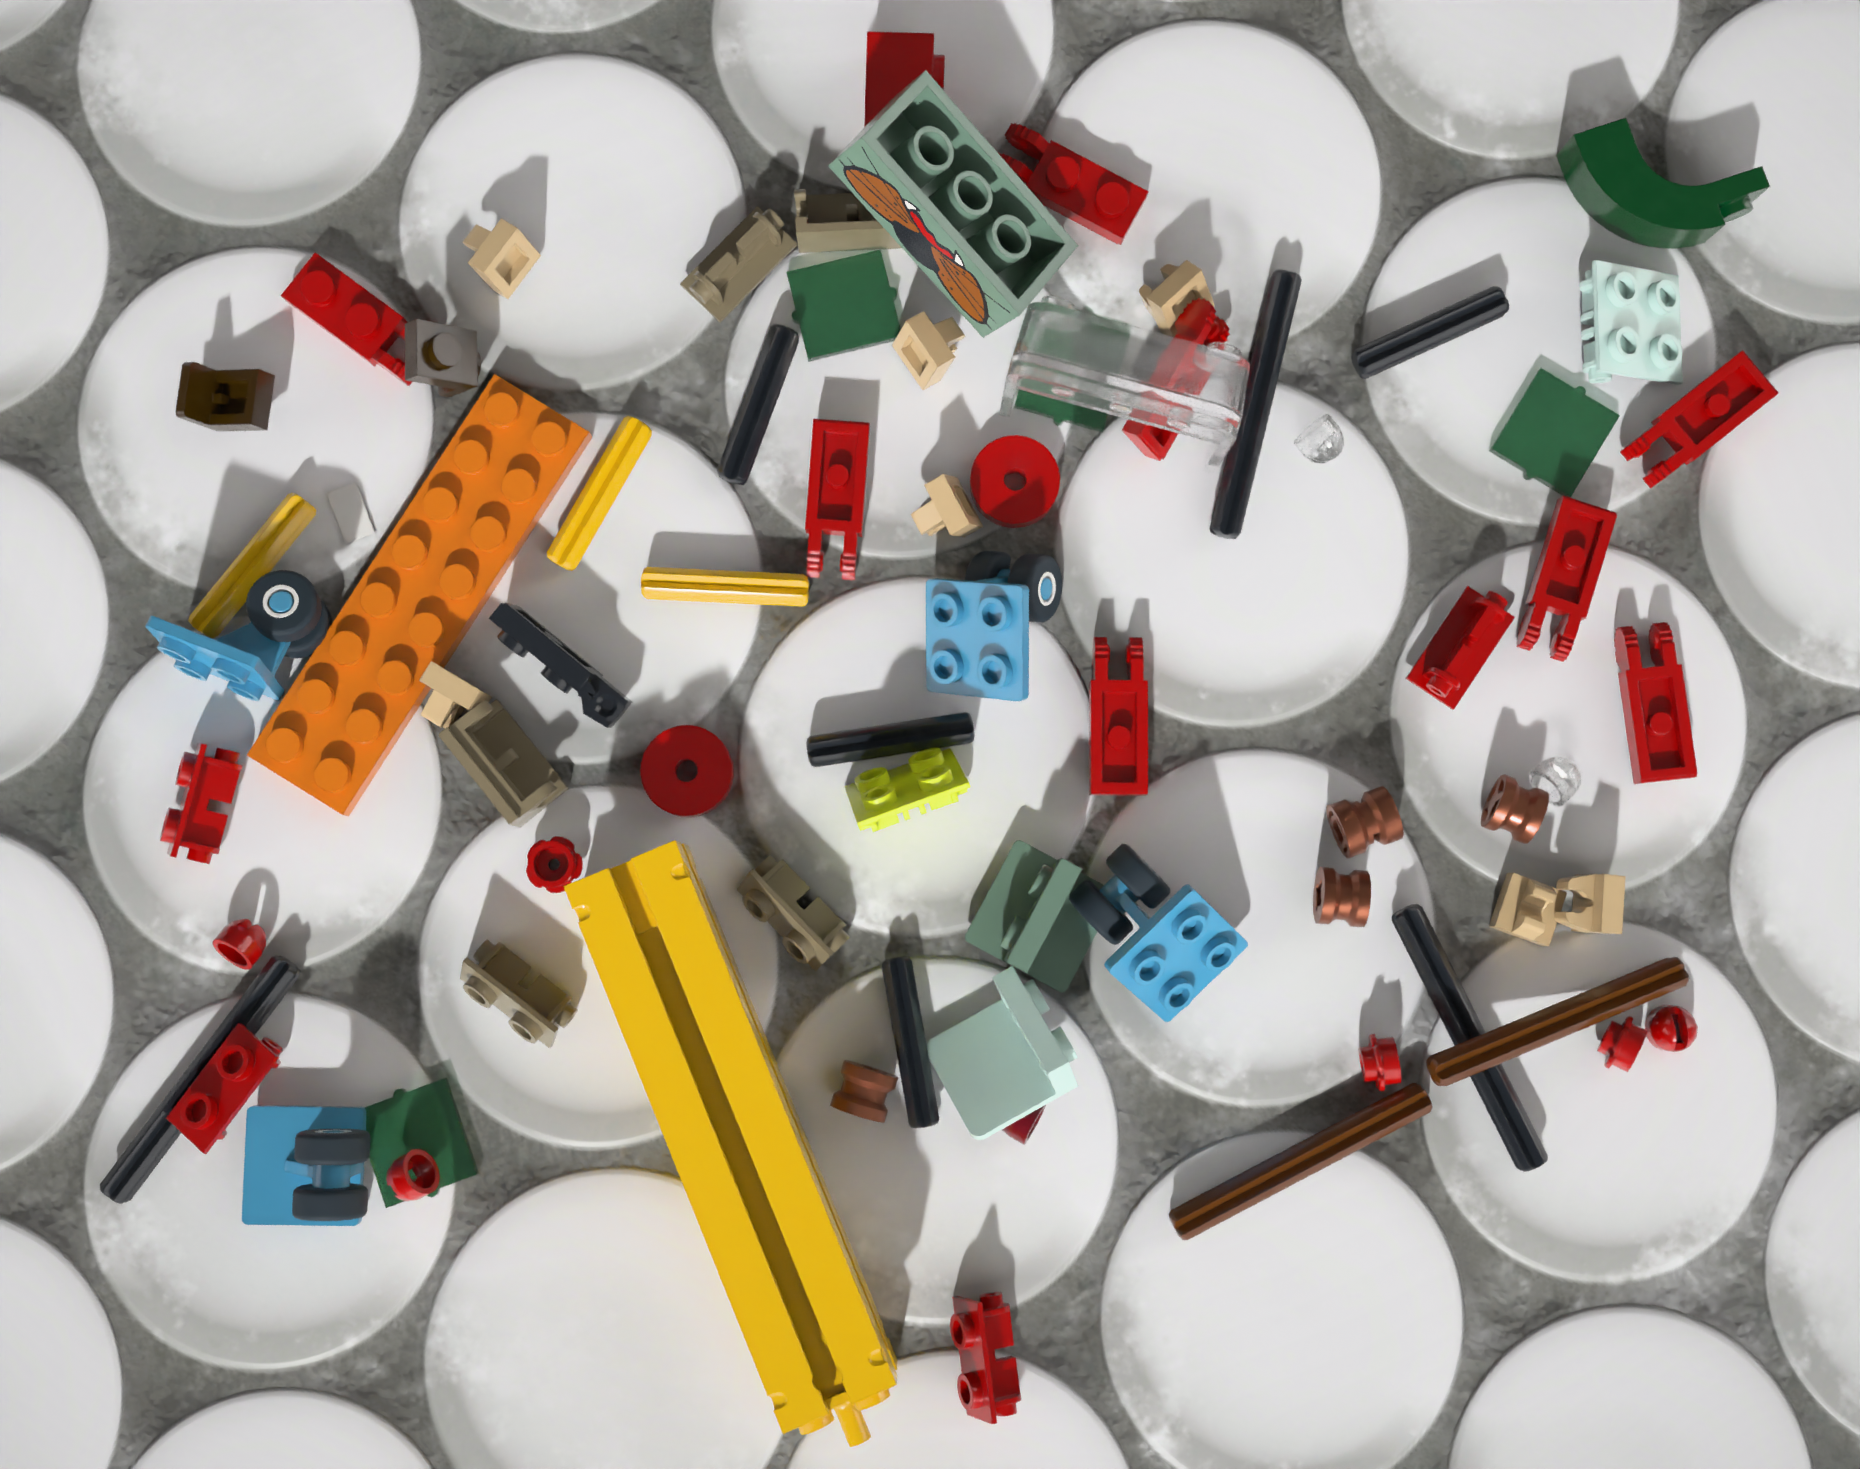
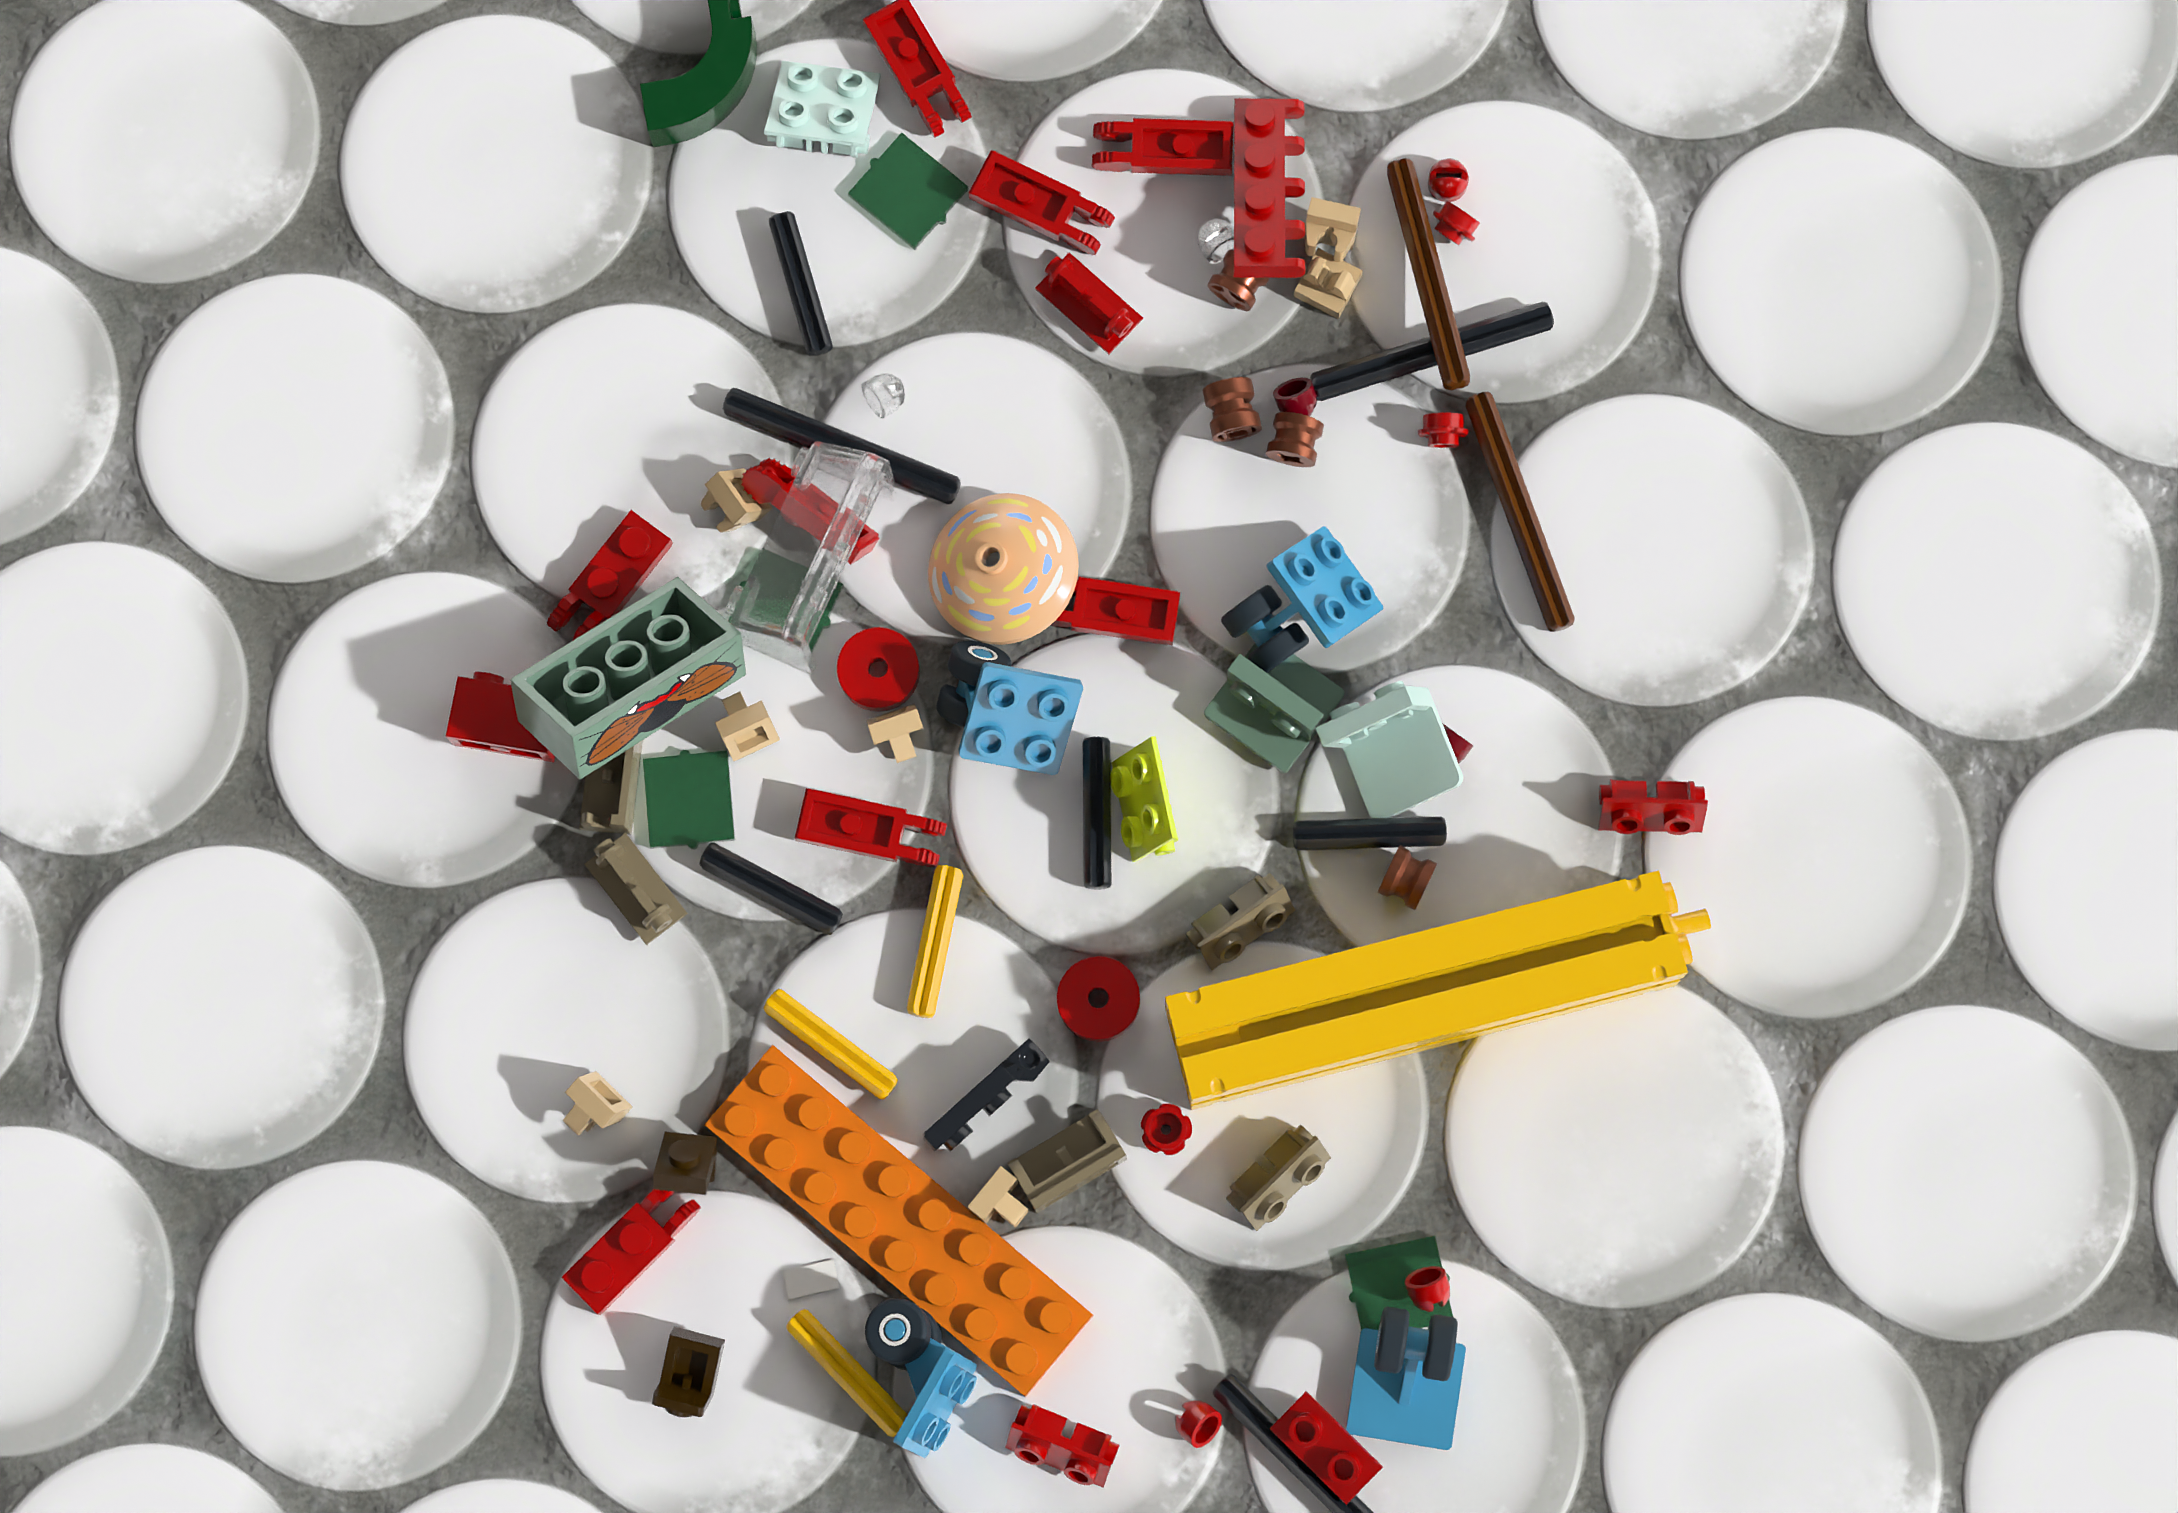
camera: 70 degrees left, 5 degrees down
none -> light nougat dish [928,493,1079,645]
none -> red hinge [1234,98,1305,278]
none -> dark red hinge [1273,377,1317,416]

